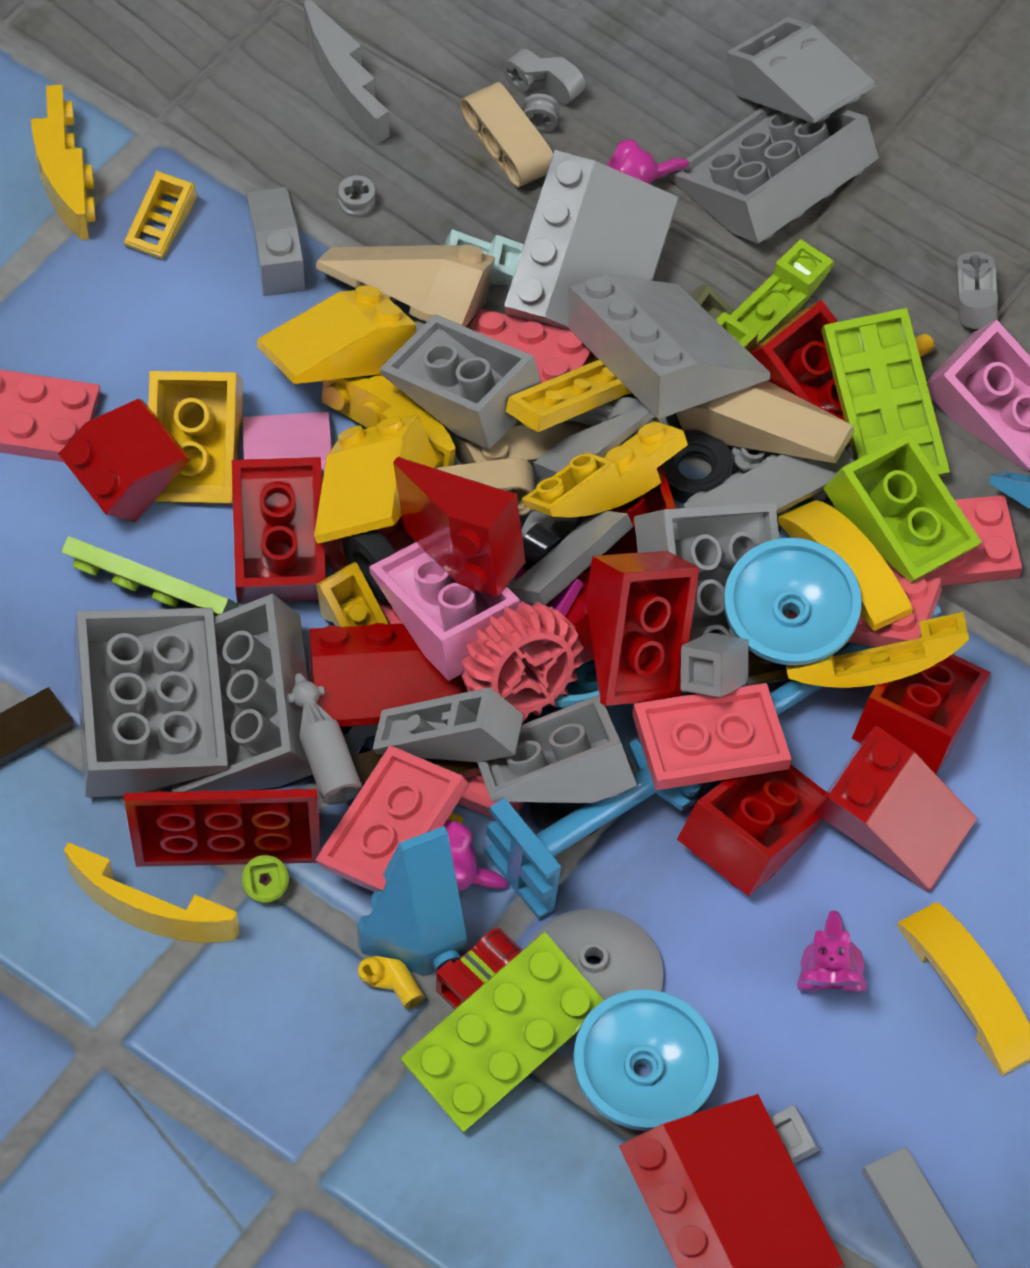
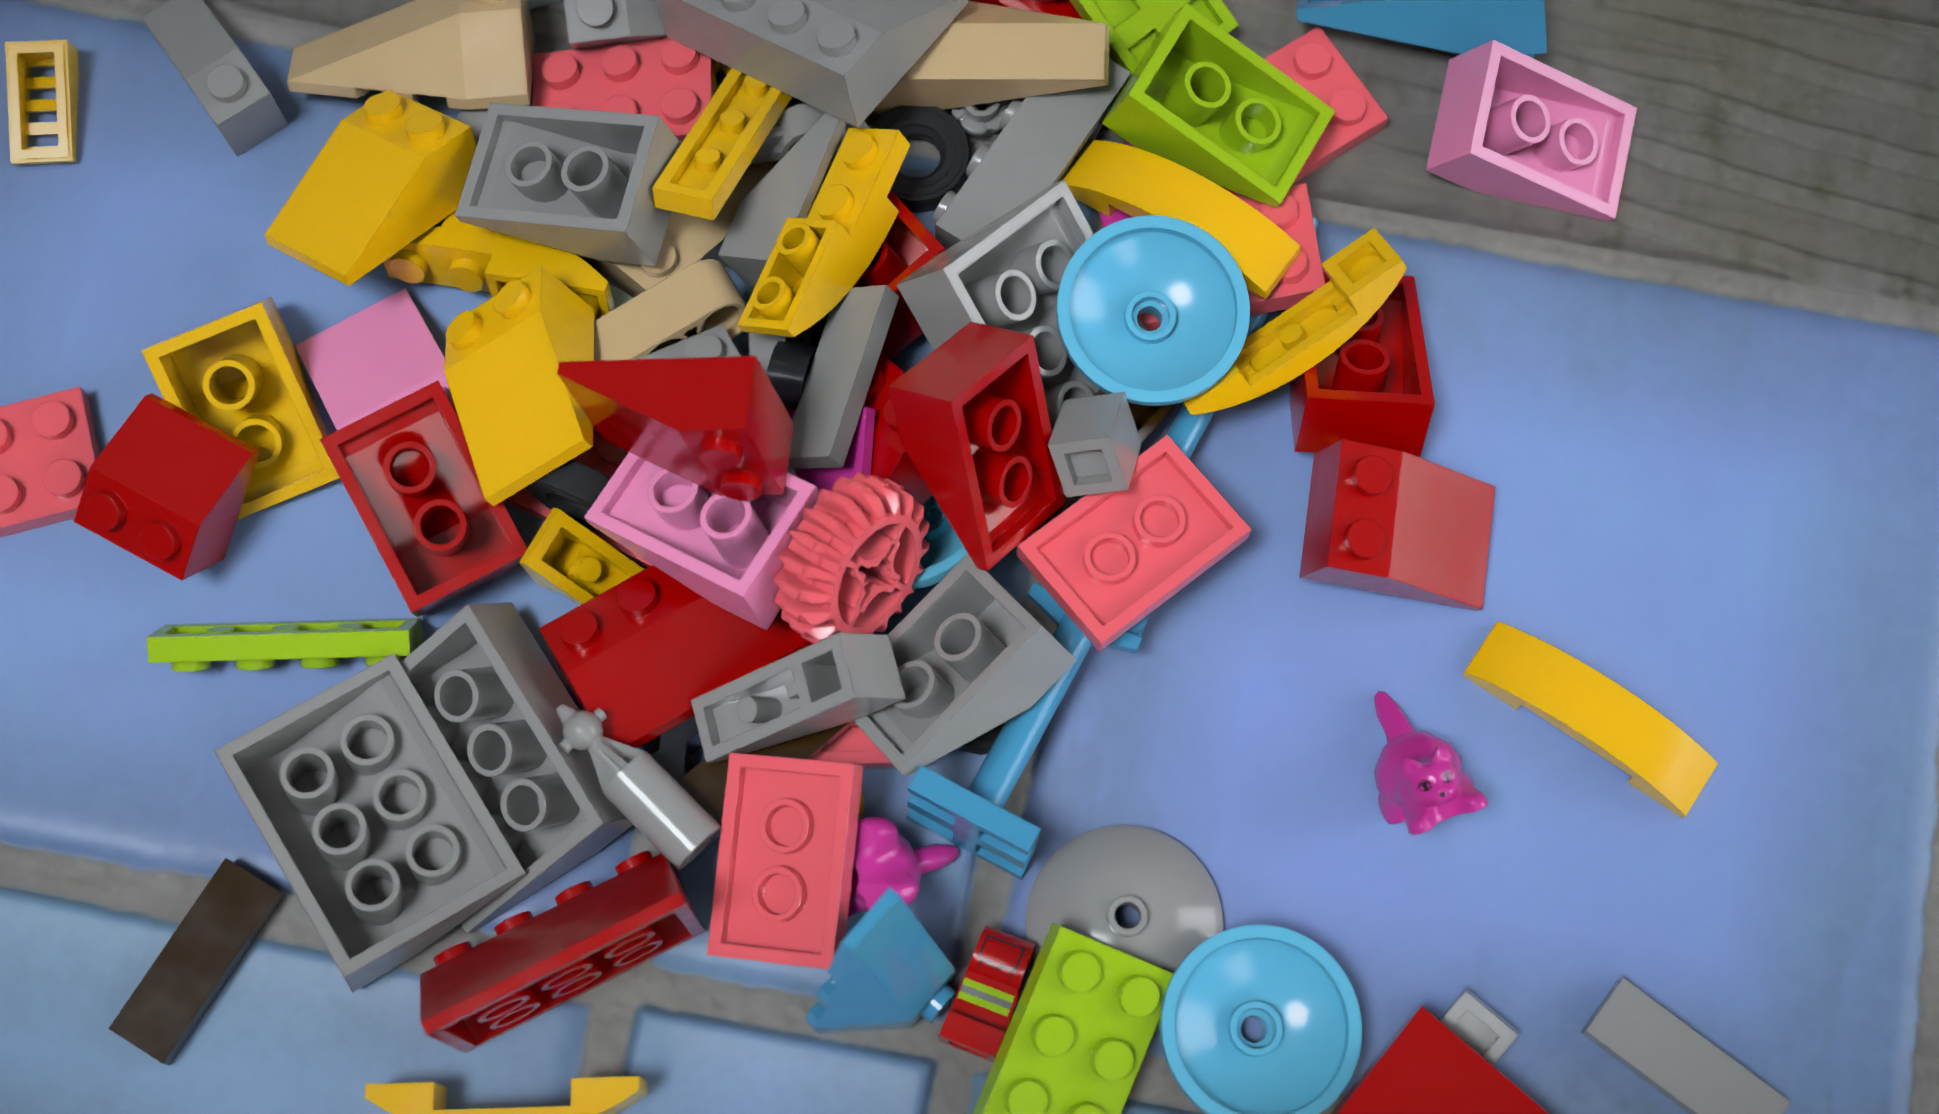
camera: 25 degrees left, 15 degrees up
lime tile [242,855,289,903] -> none
yellow arm [357,956,425,1009] -> none
red slope [677,764,826,897] -> none

